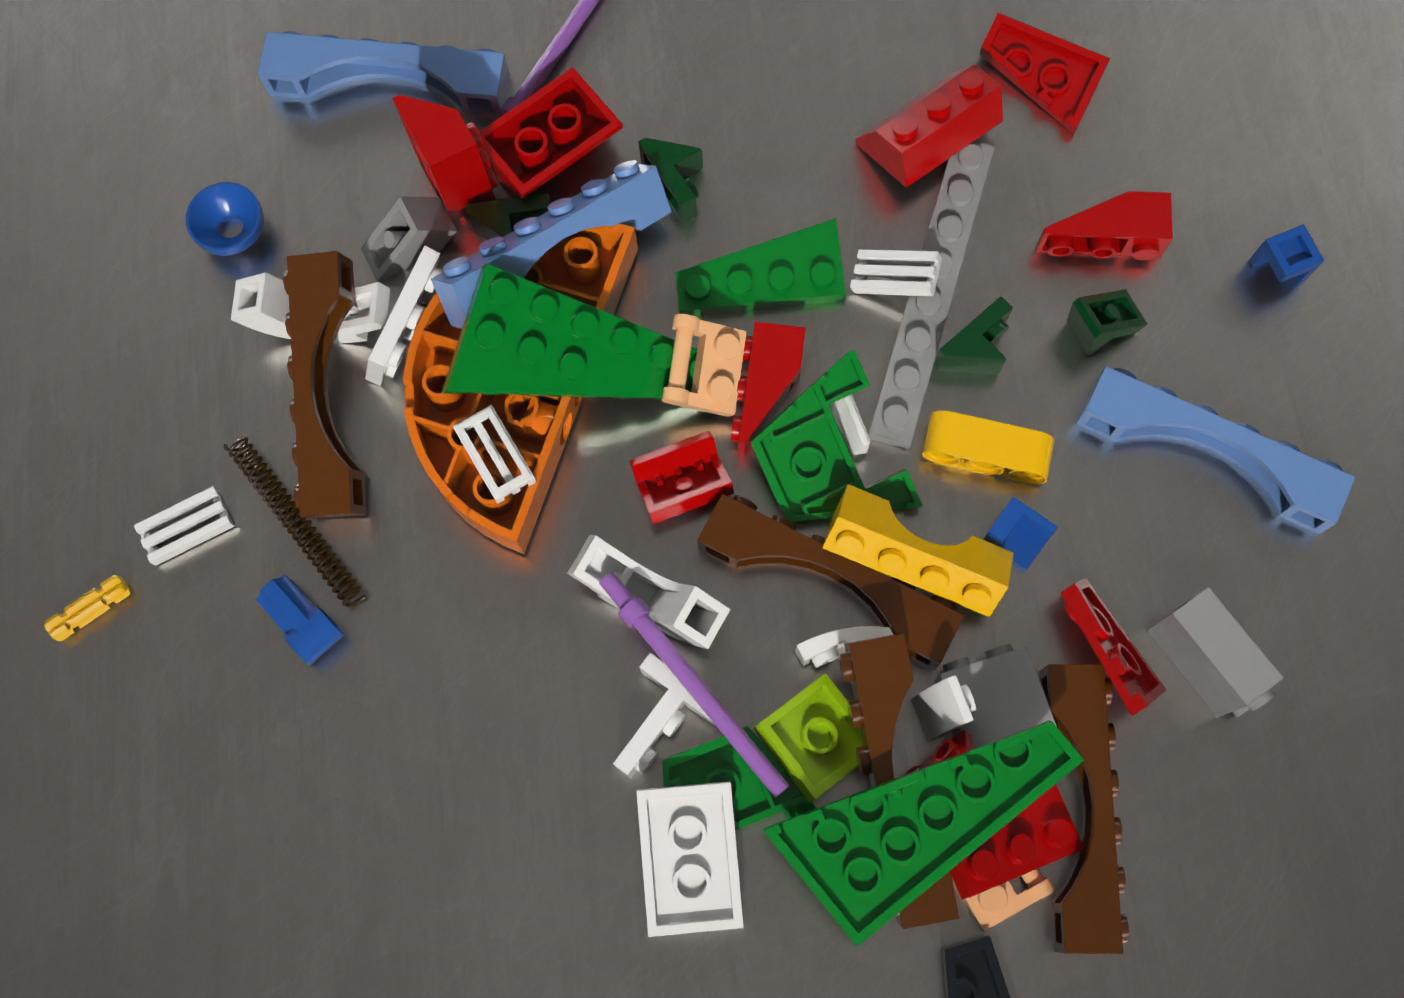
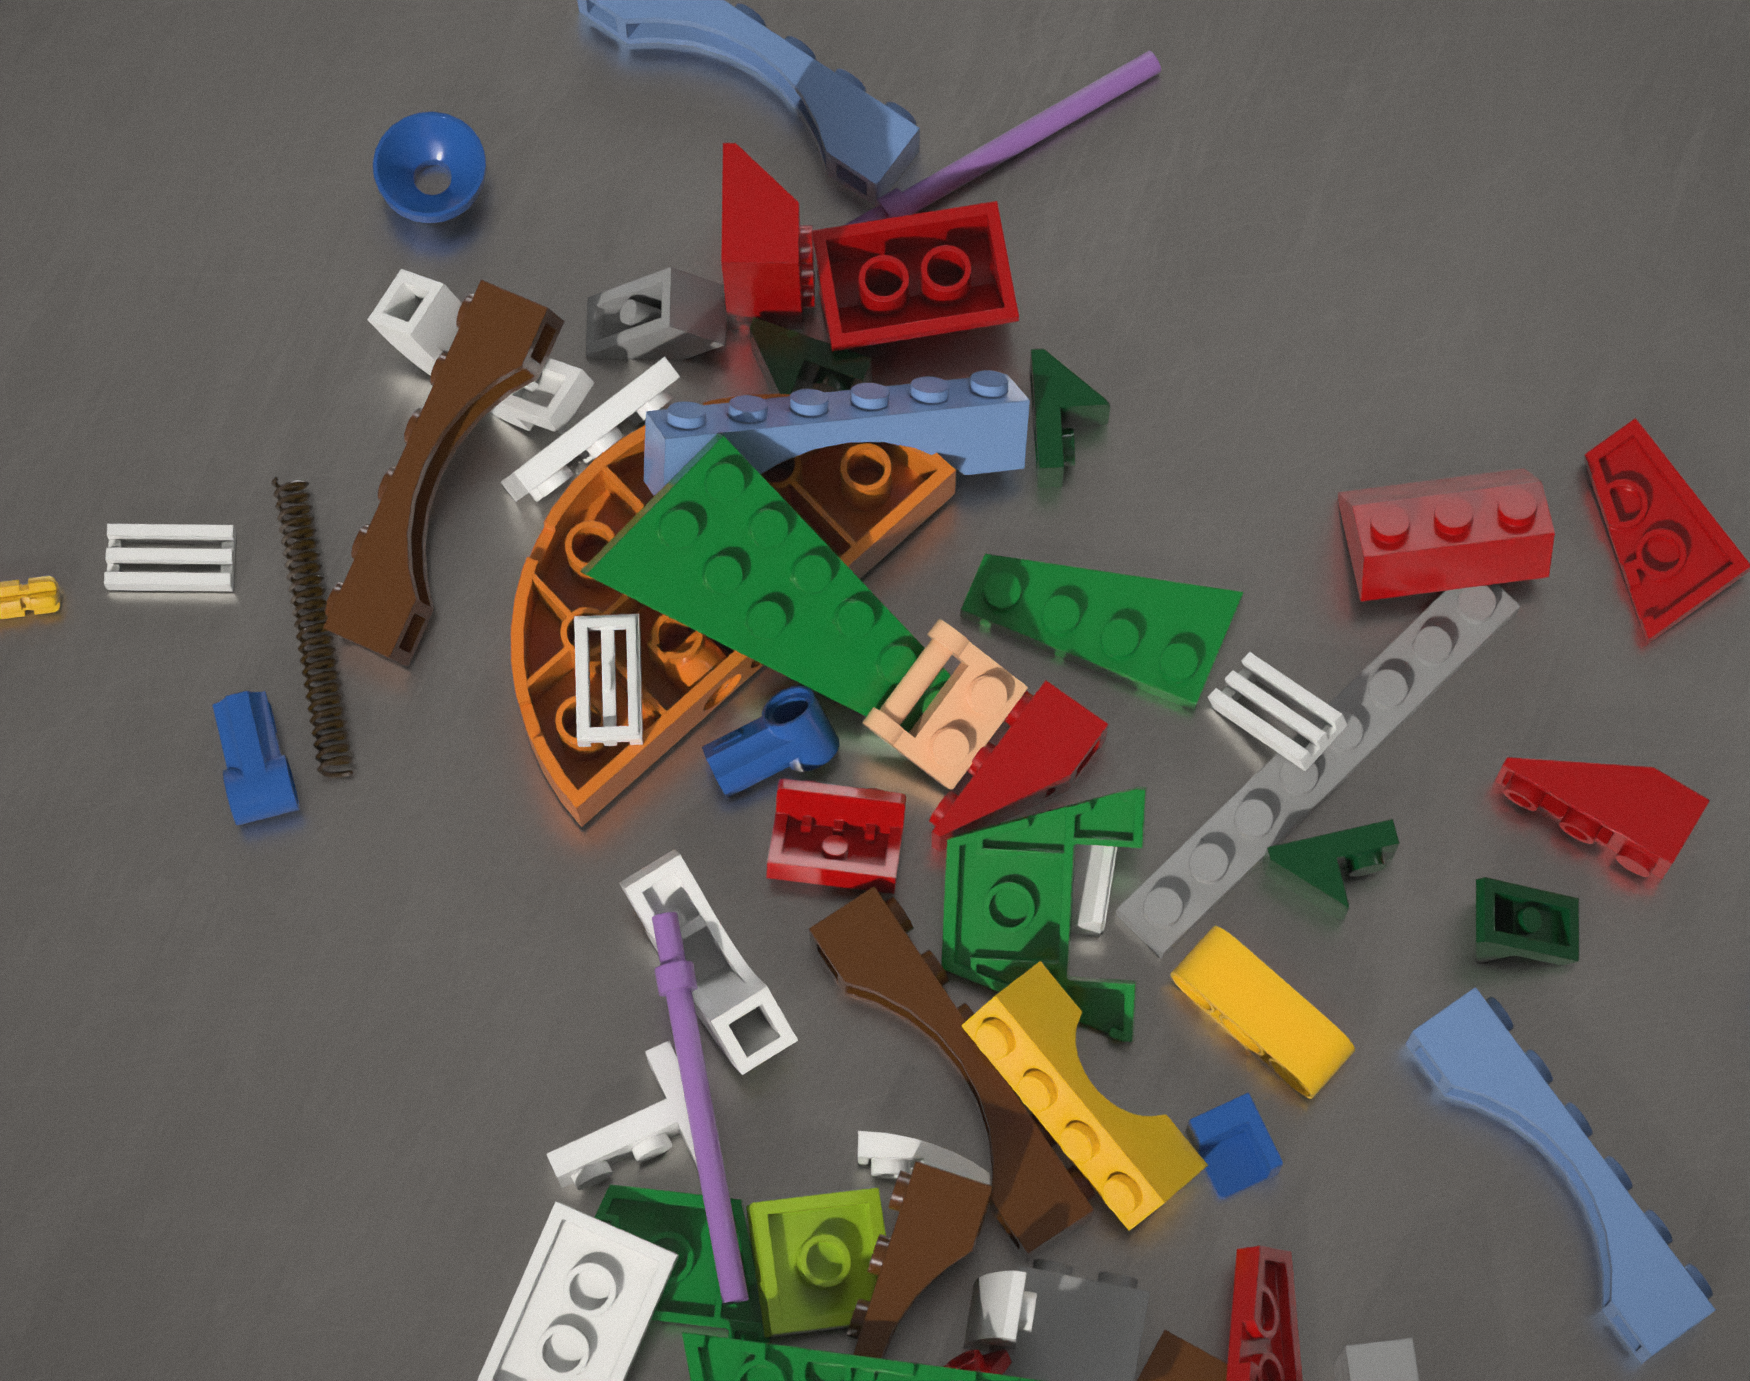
camera: 25 degrees right, 0 degrees up
none -> blue piece [702,686,840,797]

